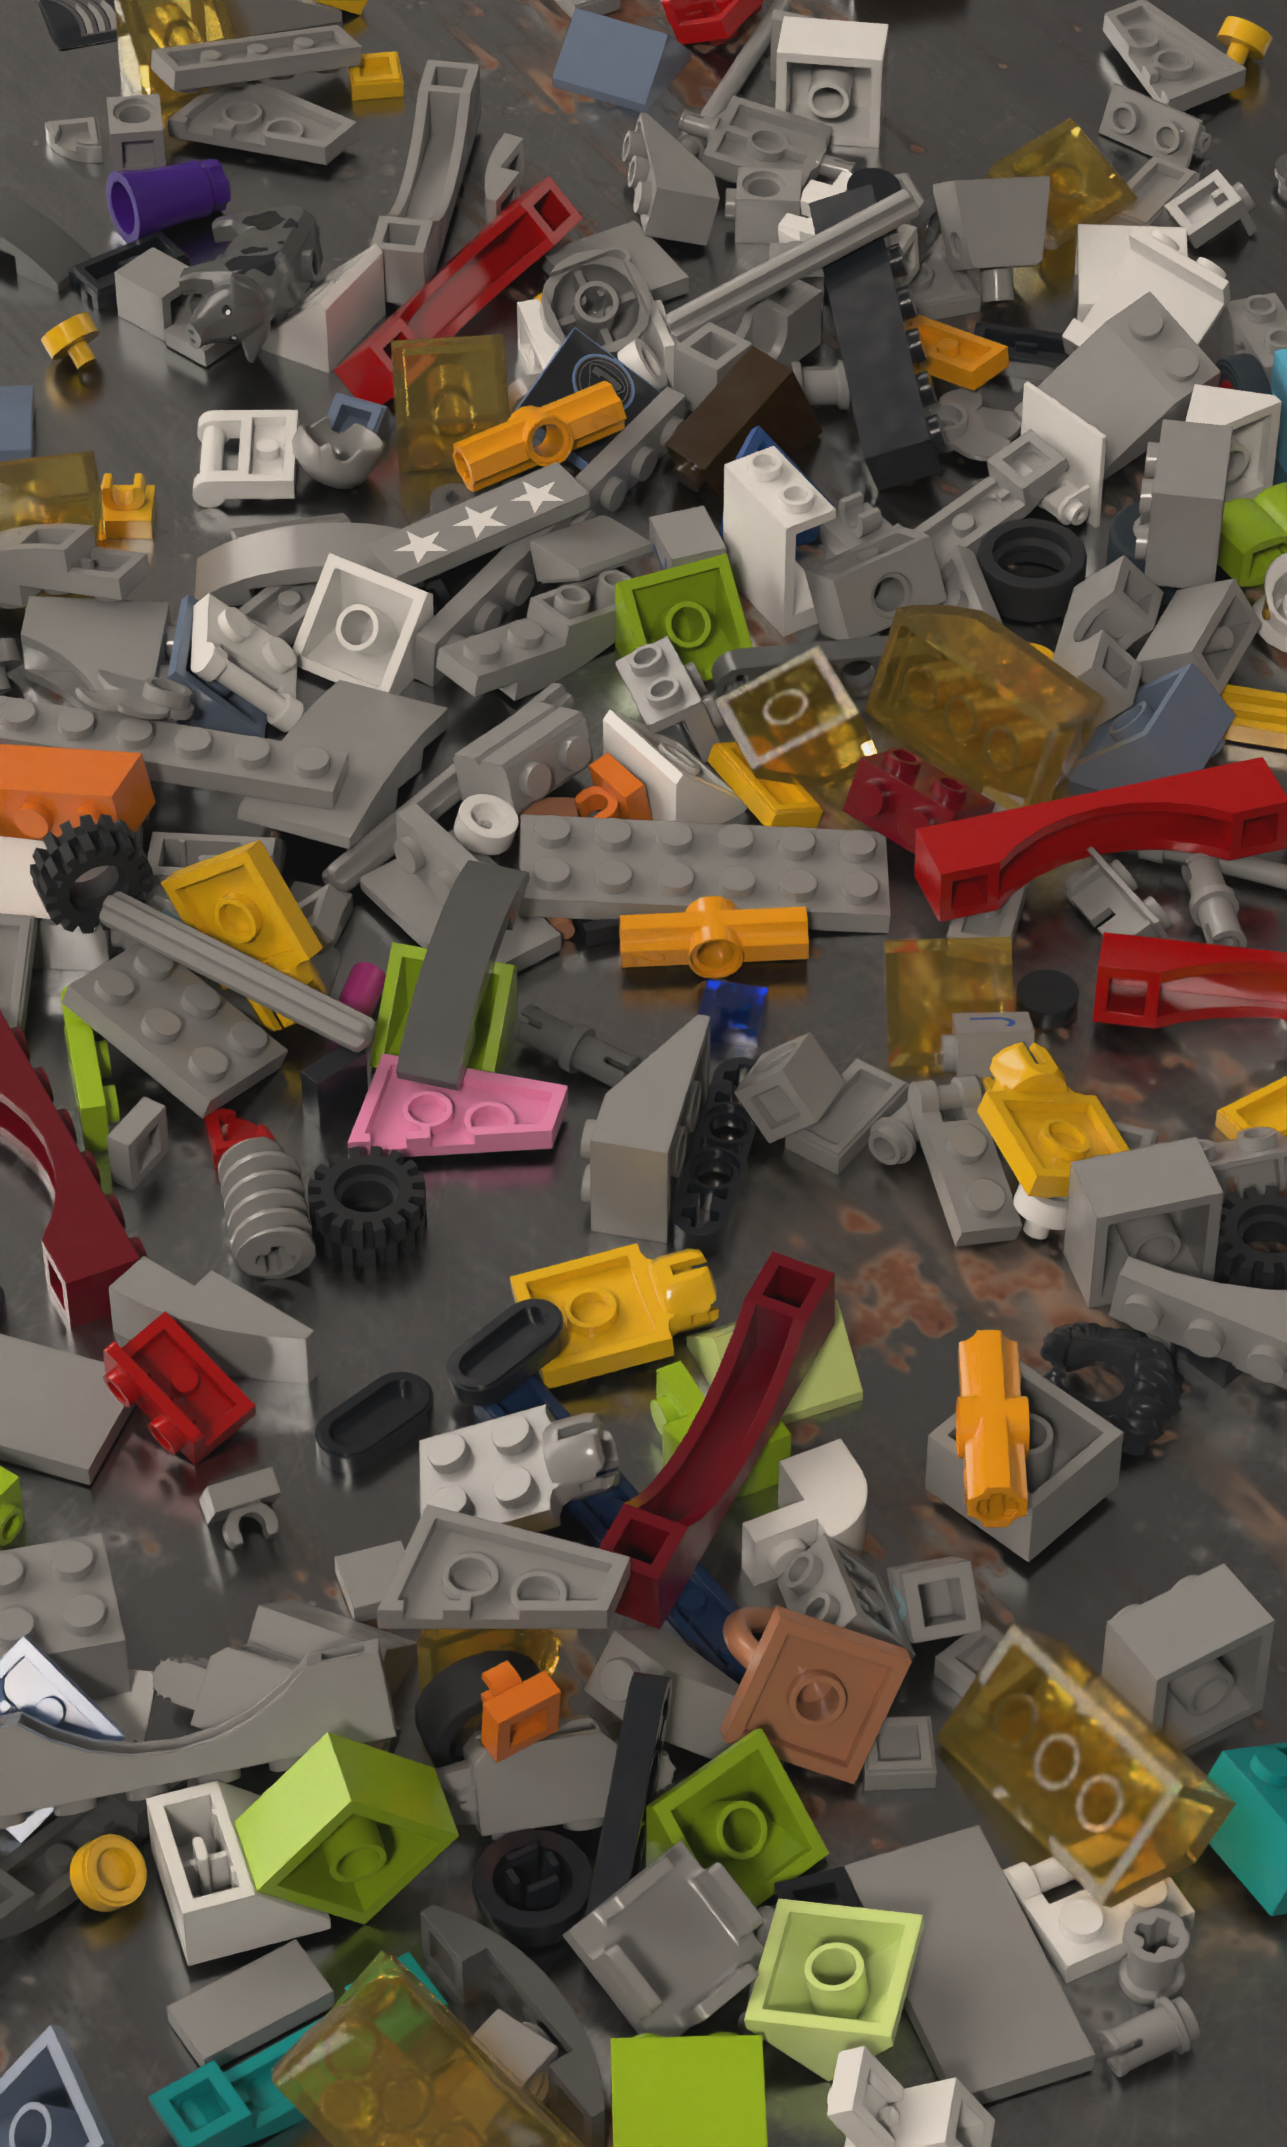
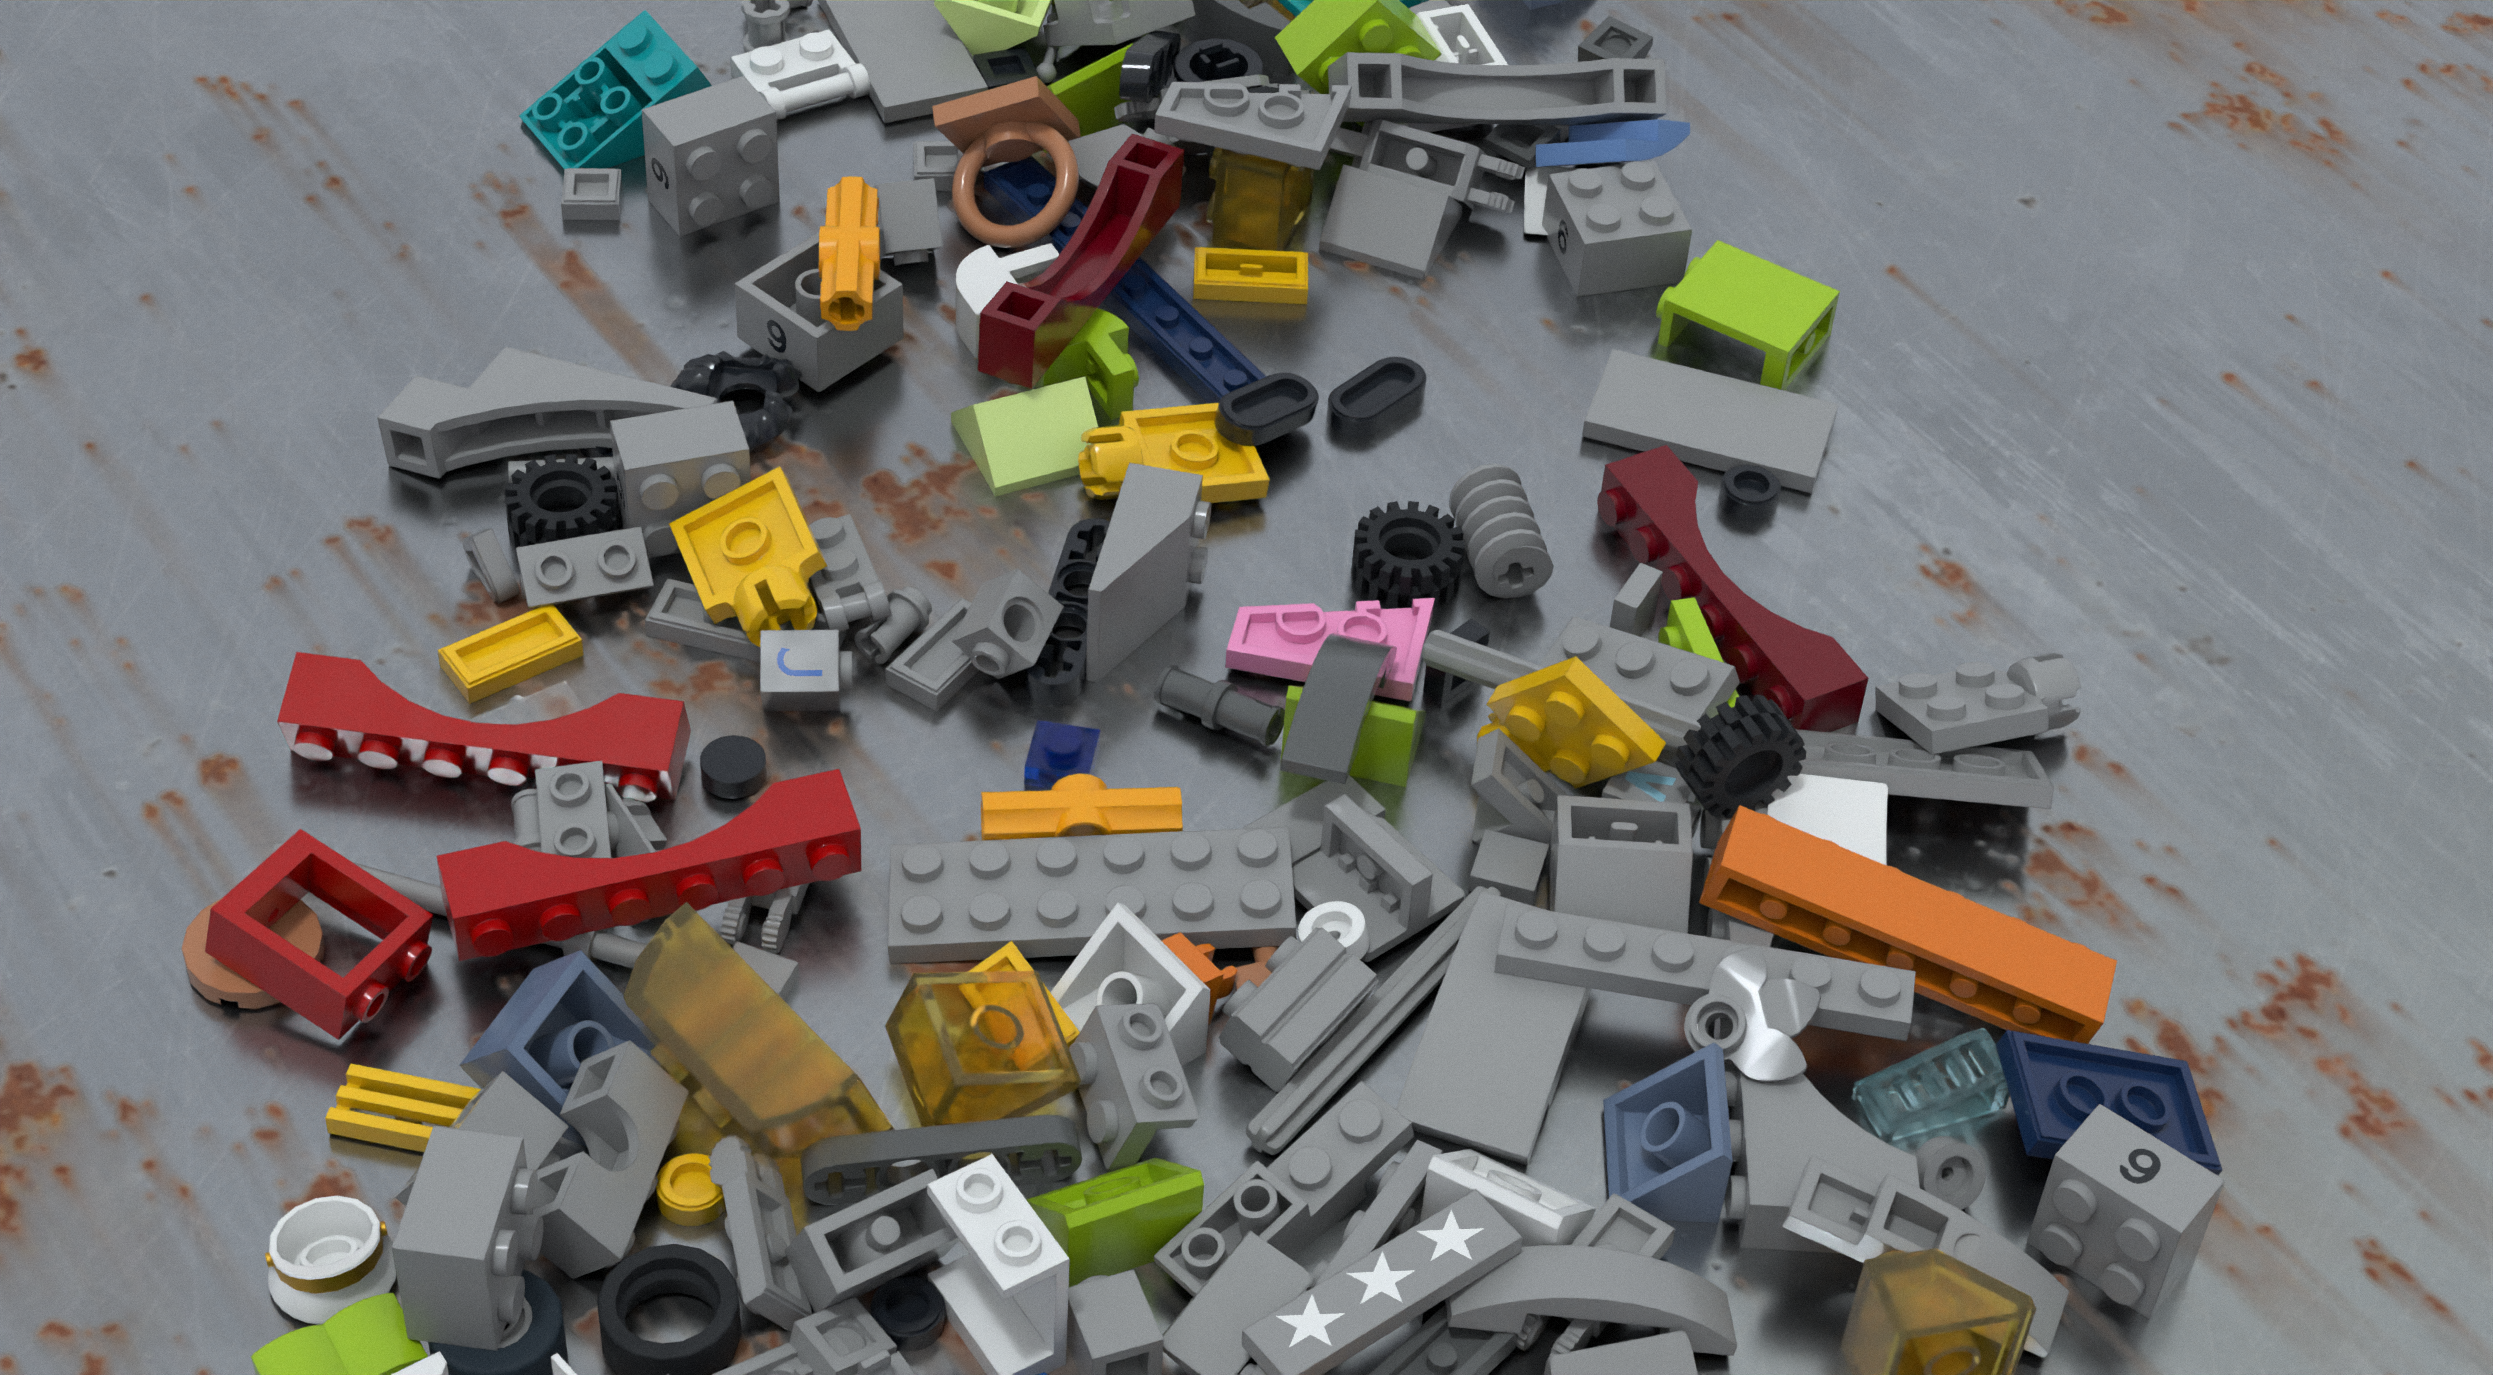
camera: 175 degrees right, 0 degrees up
red bracket [103,1311,256,1466] -> none
light grey slope [109,1256,317,1383] -> none
white plate [191,593,304,732] -> none
light grey tile [199,1467,281,1550] -> none
red tile [204,1108,276,1170] -> none
light grey tile [334,1540,405,1622] -> none
dark pink piece [337,962,386,1017] -> none
light grey plate [419,1404,620,1533] -> none
orange tile [481,1660,561,1763] -> none
light grey bracket [777,1533,915,1659] -> none
dark red brick [842,747,996,854] -> none
clear yellow slope [884,936,1014,1067] -> none
clear yellow slope [935,1623,1236,1908] -> none
none -> light grey hinge [535,761,611,858]

